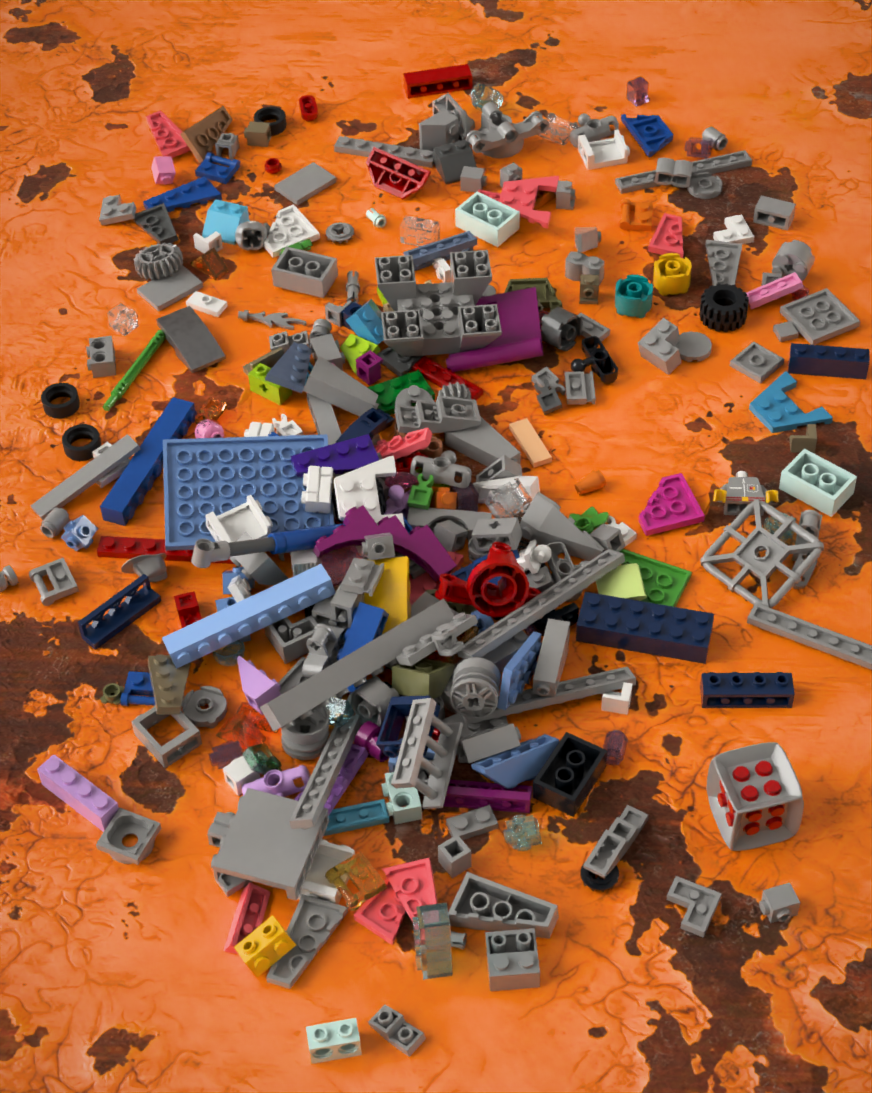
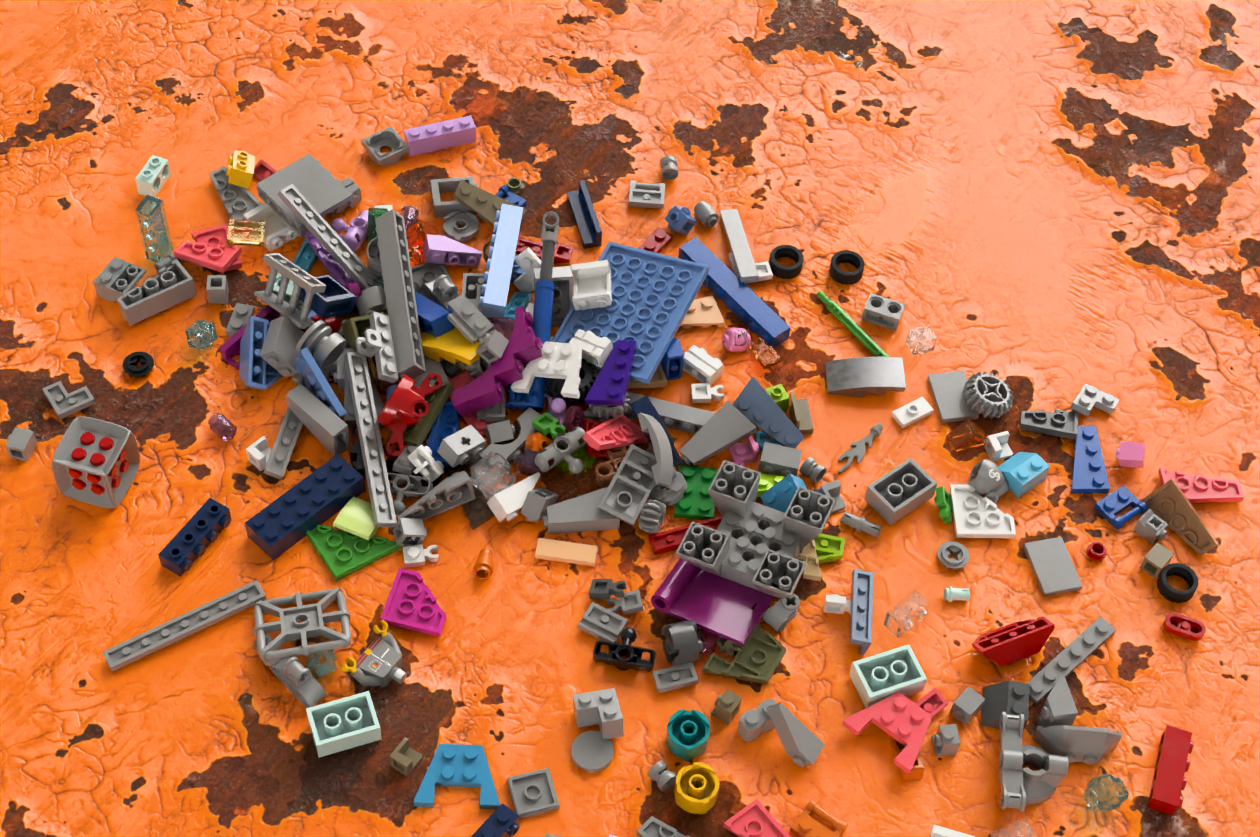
camera: 115 degrees right, 5 degrees up
light grey piece [121,553,167,582] -> none
light grey slope [269,331,310,353] -> none
light grey slope [368,1004,426,1057] -> none
black brick [532,732,607,817] -> none
light grey brick [556,180,576,210] -> none
bright green plate [569,506,609,534] -> none
light grey slope [583,805,648,878] -> none
black tyre [699,283,749,332] -> none
none -> light grey slope [638,412,673,487]
none -> light grey wheel [647,760,677,791]

